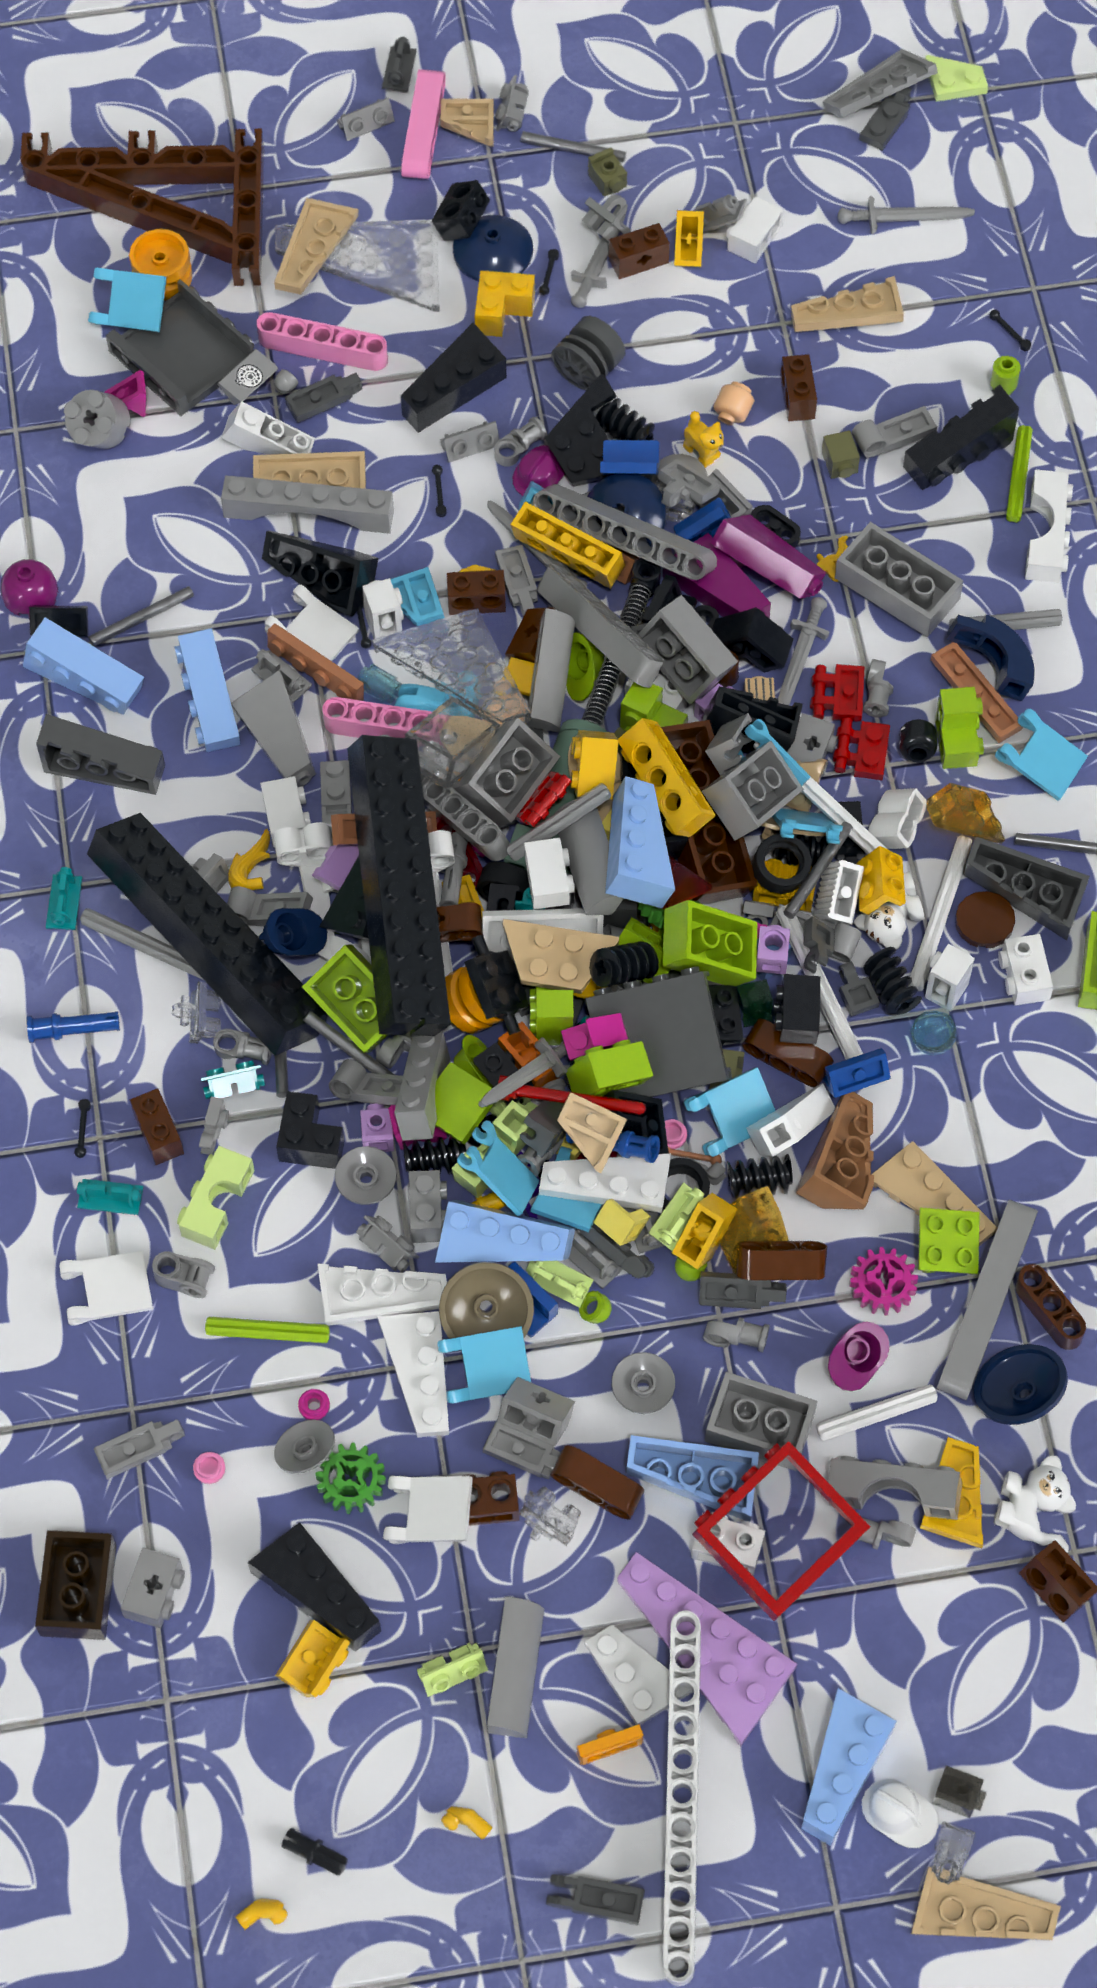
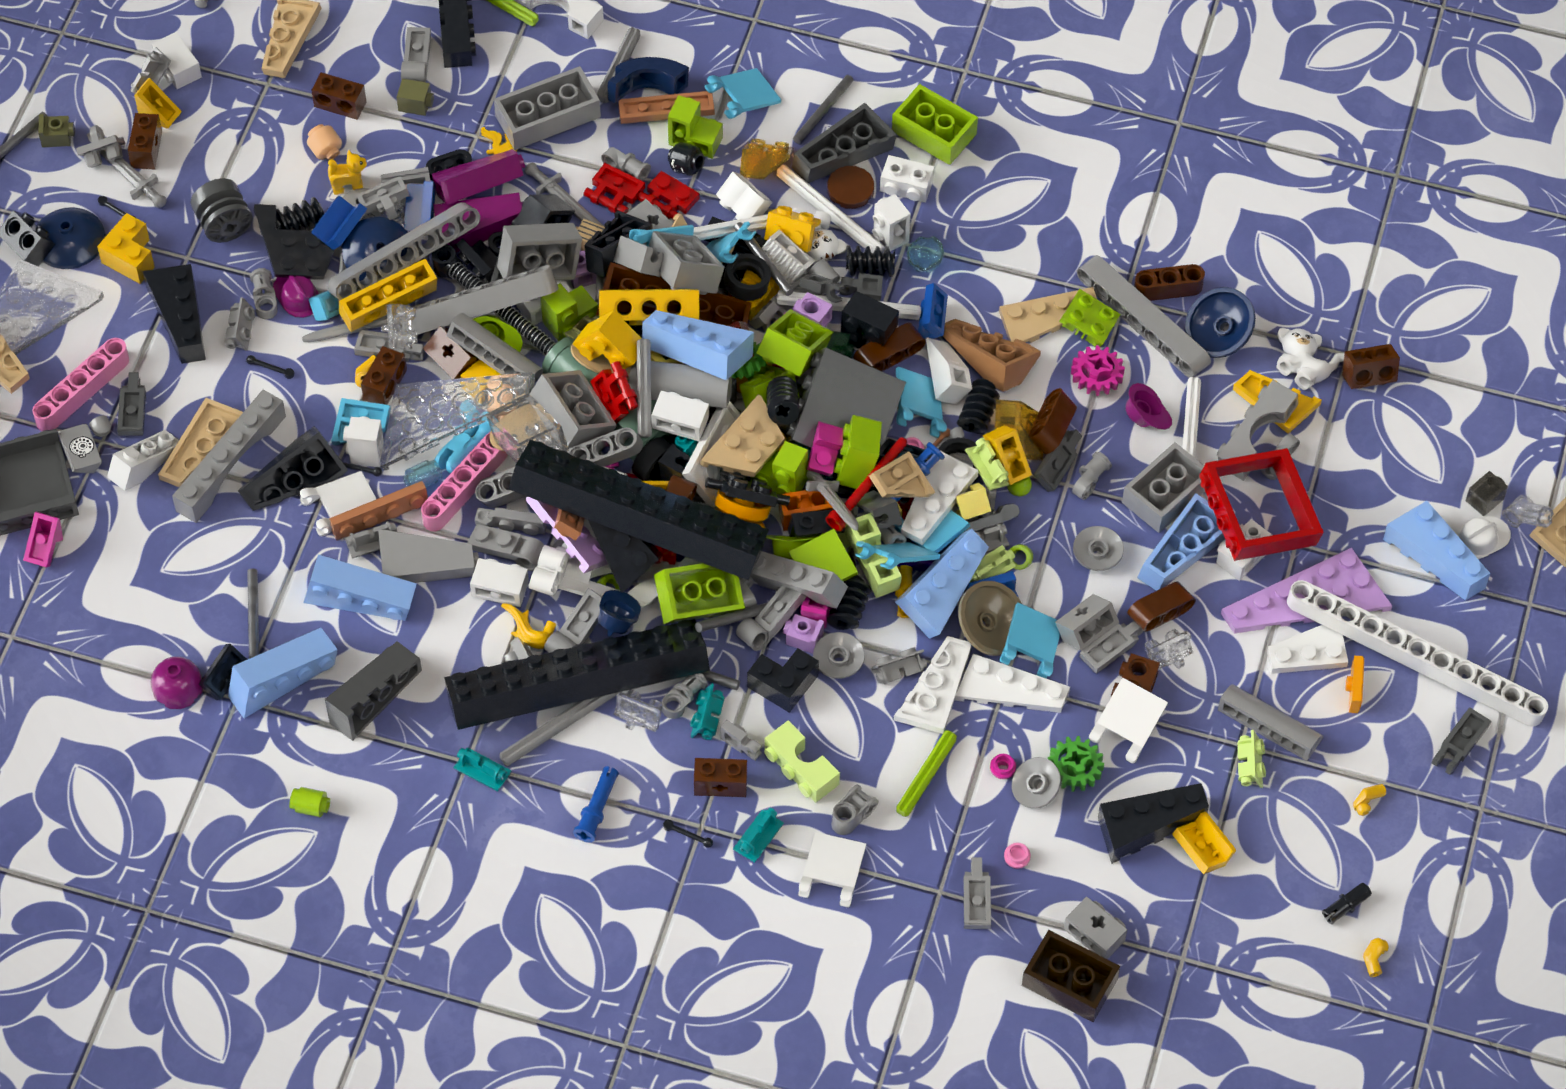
camera: 65 degrees left, 5 degrees down
light grey brick [64,390,130,449] -> none
light grey brick [409,1170,447,1243] -> none
none -> clear hips [381,304,418,350]

